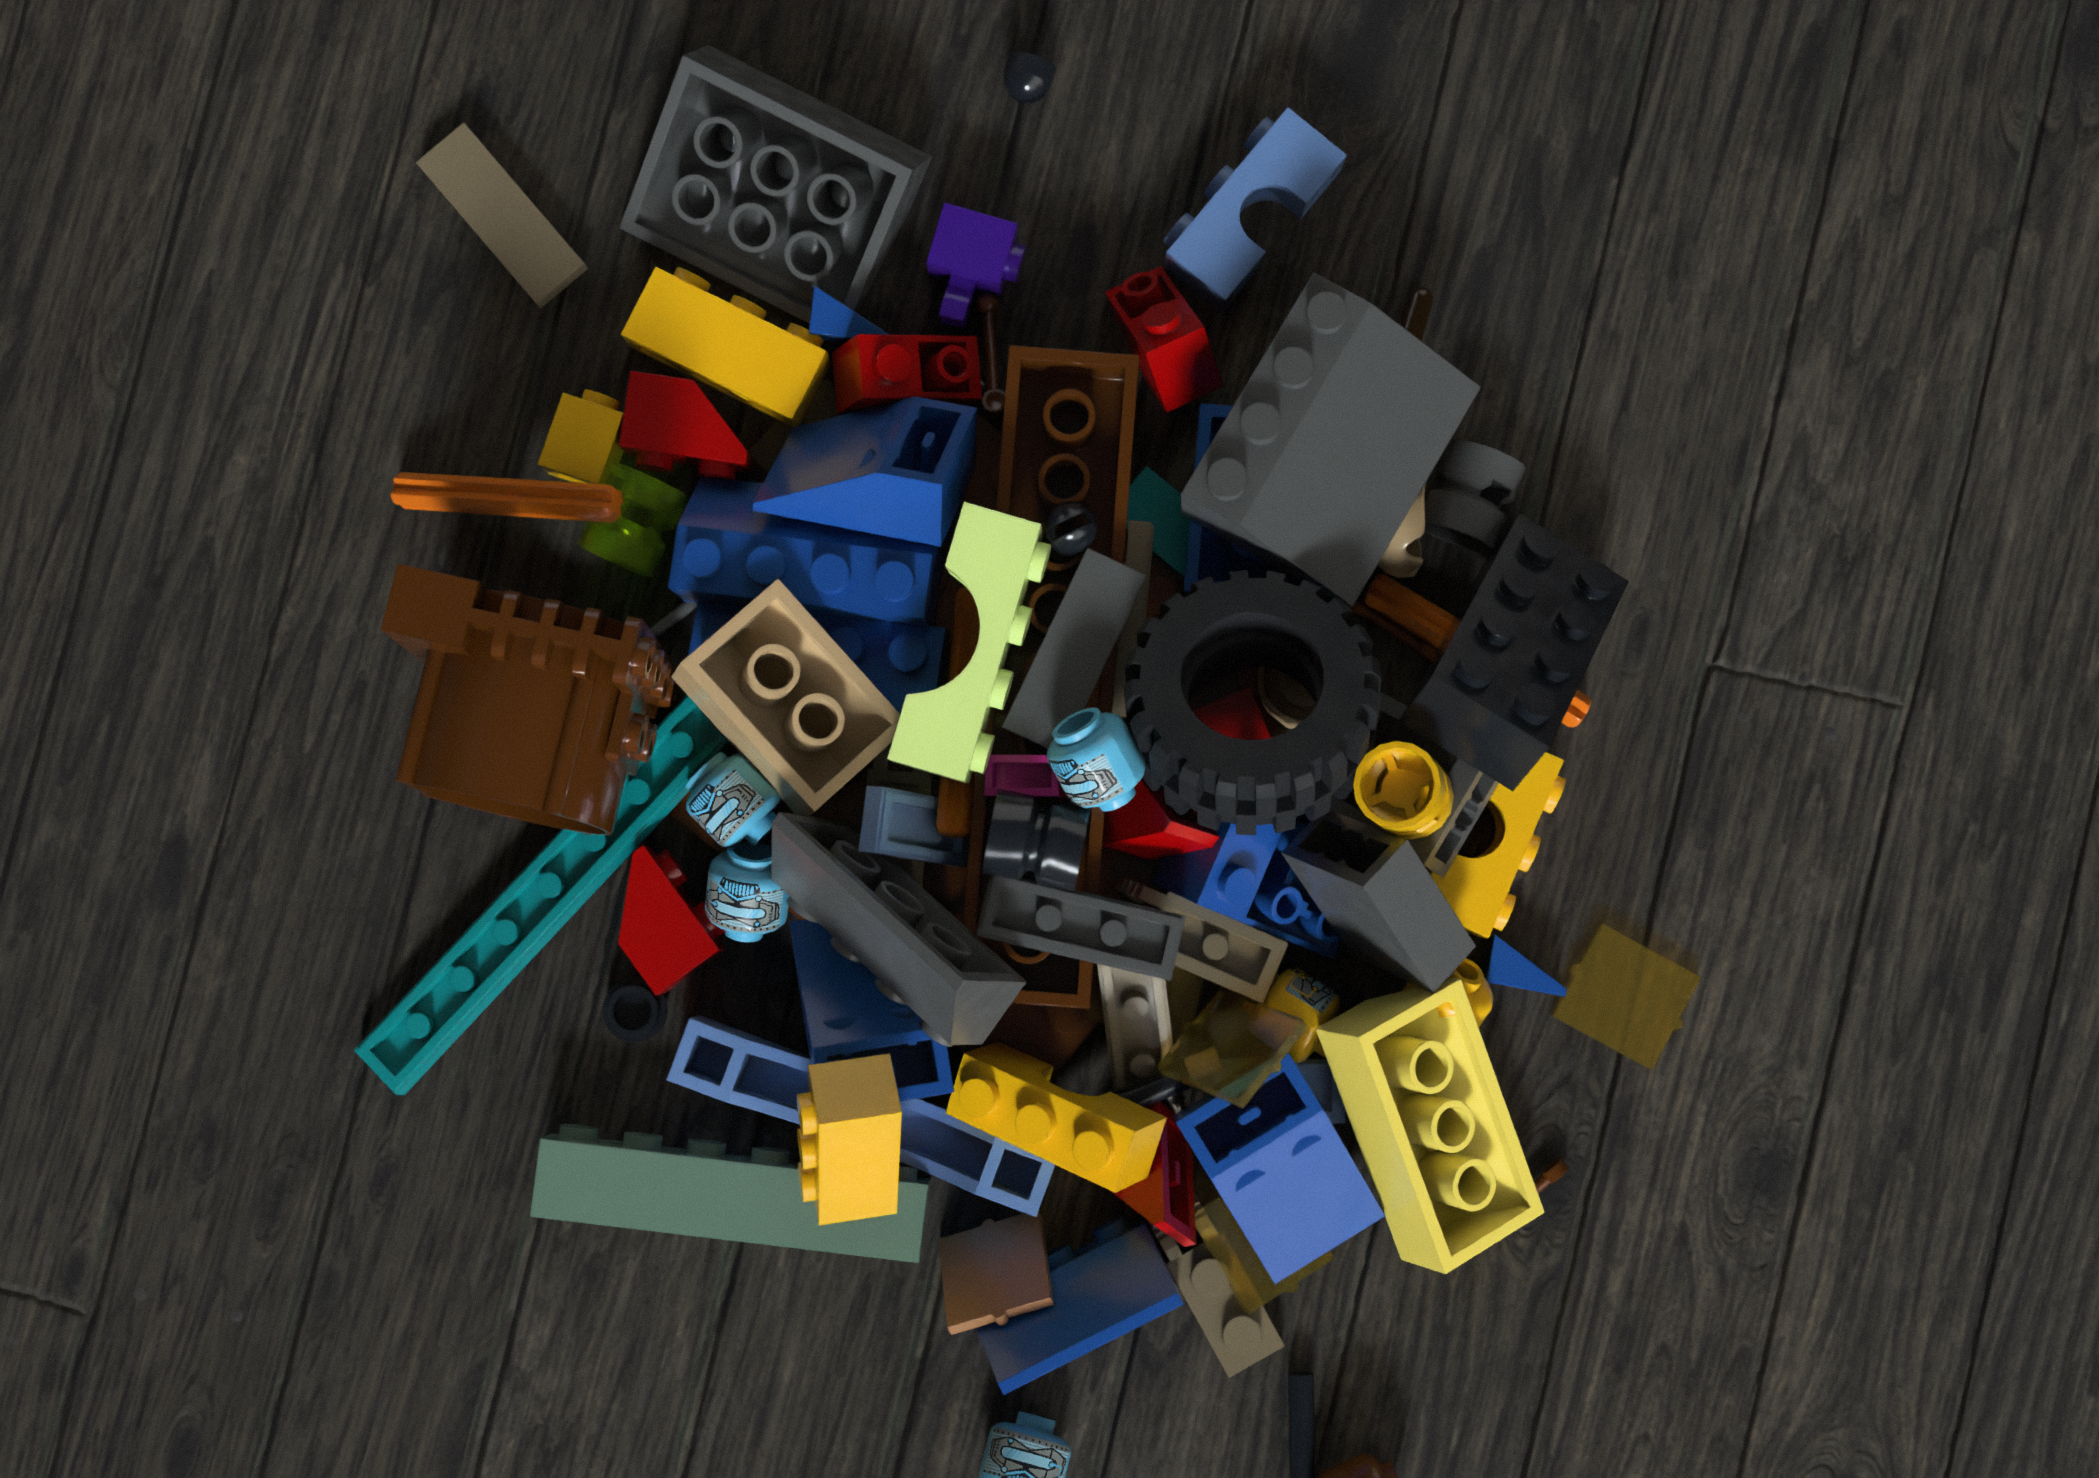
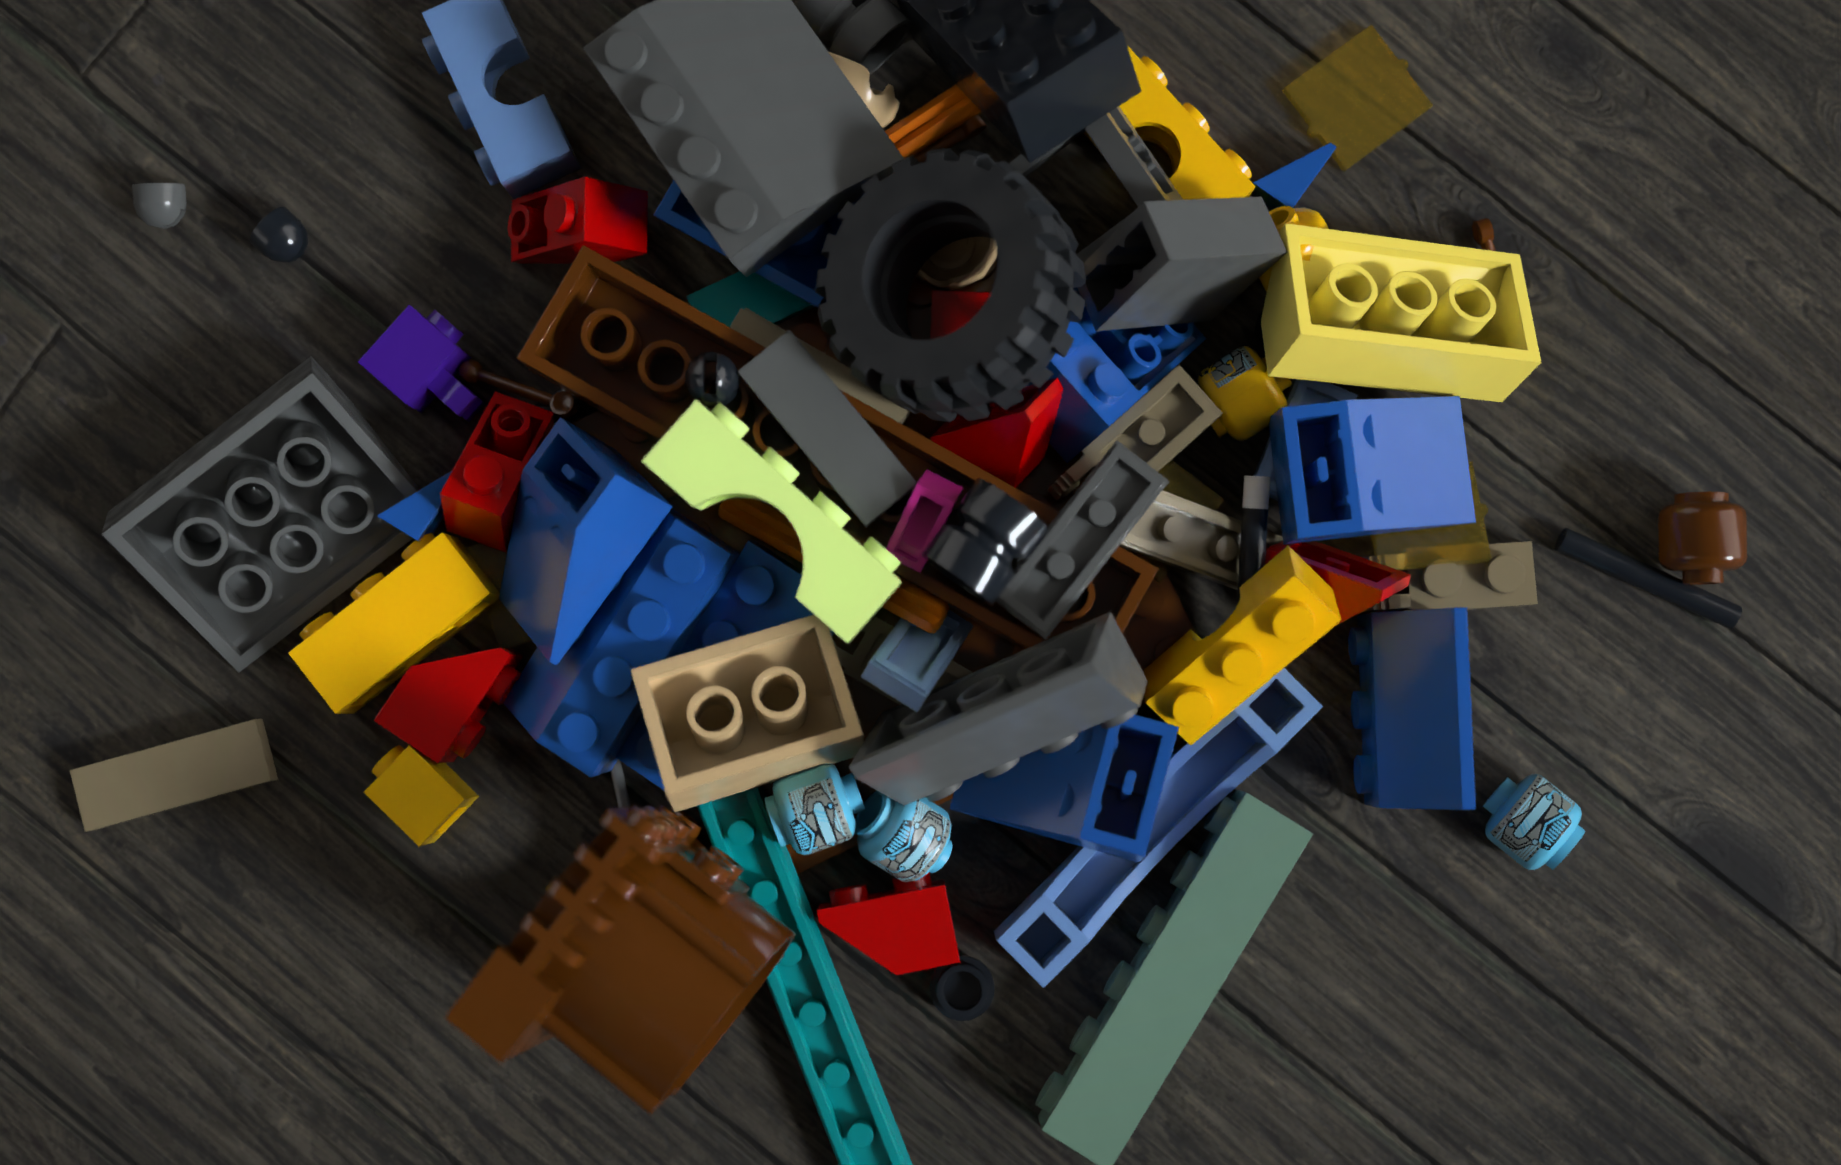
camera: 65 degrees left, 0 degrees up
orange axle [390,472,623,523] -> none
clear neon green wheel [576,462,689,578] -> none
yellow brick [797,1053,902,1225] -> none
medium nougat piece [938,1211,1054,1335] -> none
medium azure head [1046,707,1146,812] -> none
clear yellow piece [1157,988,1308,1108] -> none
yellow wheel [1353,741,1454,840] -> none

